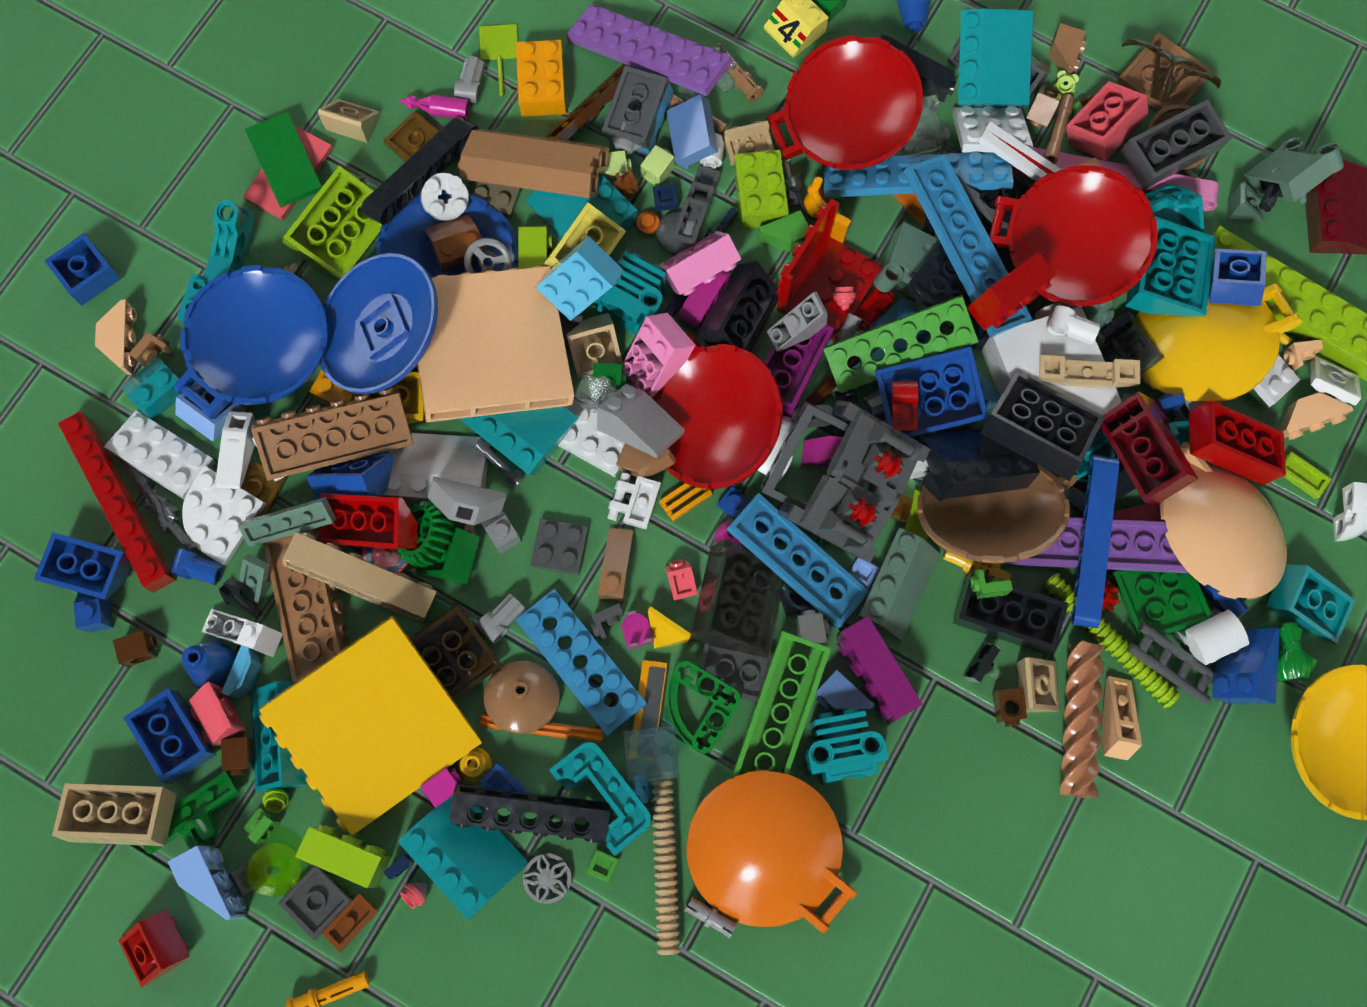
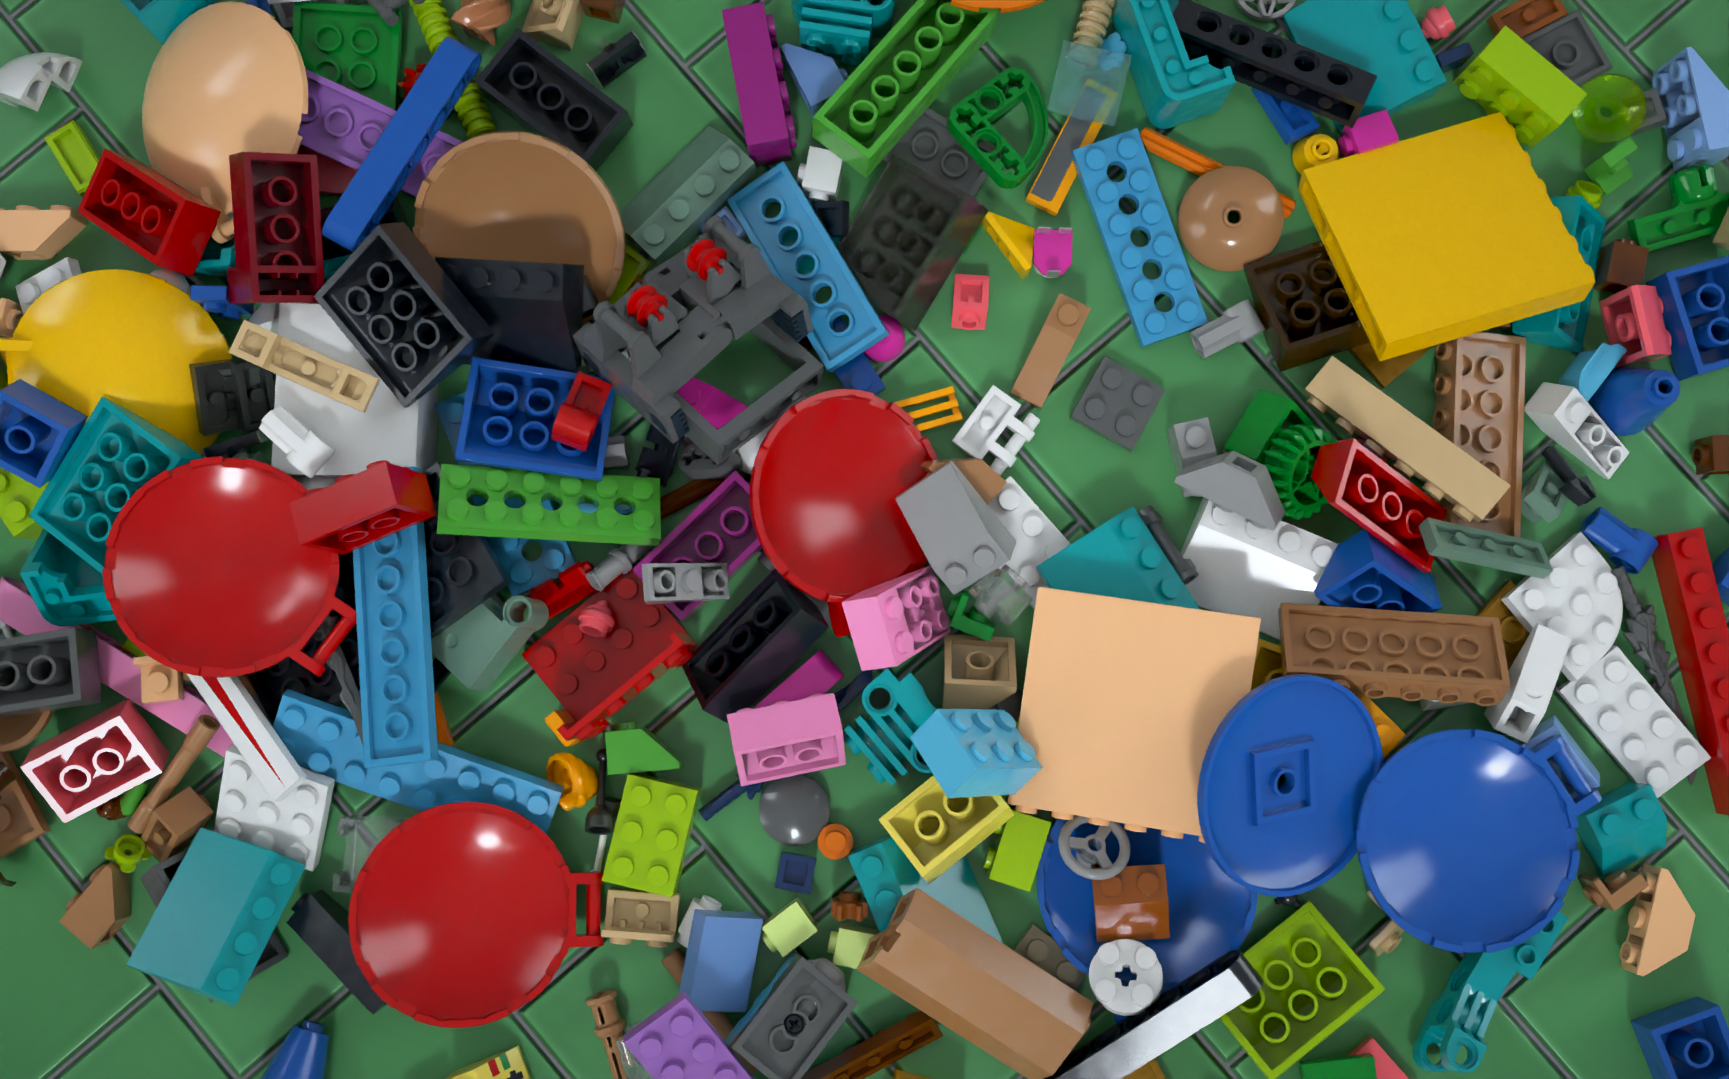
camera: 155 degrees left, 10 degrees up
dark grey bracket [590,603,624,641] -> none
dark grey slope [672,165,721,246] -> none
bright green bracket [971,569,1013,599] -> none

